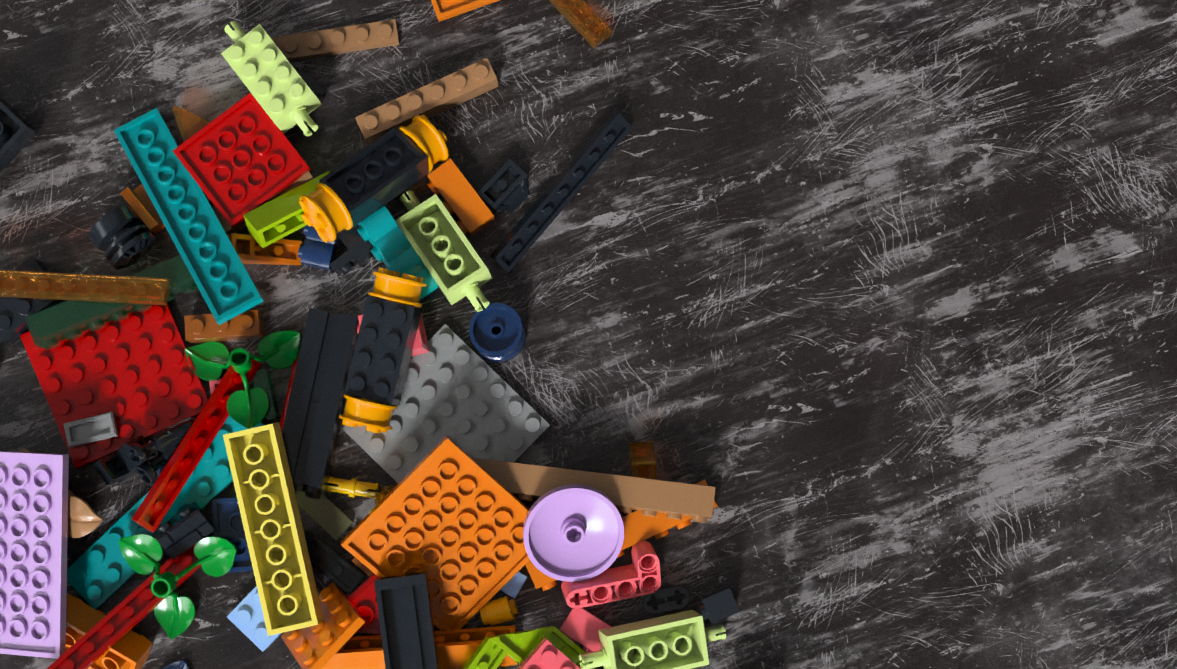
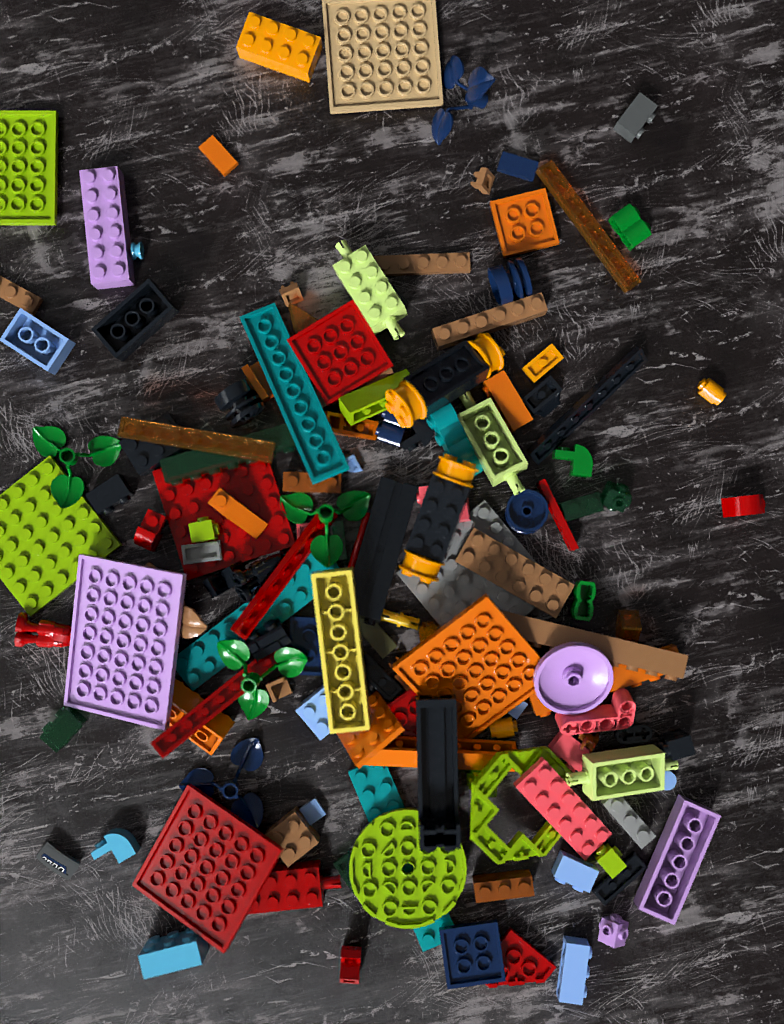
camera: 10 degrees right, 5 degrees up
none -> red brick [133,509,167,552]
none -> lime brick [188,517,220,543]
none -> orange slope [208,488,268,539]
none -> medium nougat panel [266,676,293,703]
none -> medium nougat tile [279,282,304,307]
none -> light blue tile [345,454,363,473]
none -> medium nougat plate [455,528,575,618]
none -> dark blue wheel [487,257,532,306]
none -> light orange plate [522,343,564,383]
none -> red tile [536,479,579,551]
none -> green brick [552,444,593,478]
none -> clear green brick [558,492,604,522]
none -> green brick [570,580,596,621]
none -> dark orange plate [577,732,599,753]
none -> clear green brick [599,480,632,513]
none -> light blue tile [665,771,677,790]
none -> light orange brick [697,378,727,405]
none -> red brick [721,494,765,518]

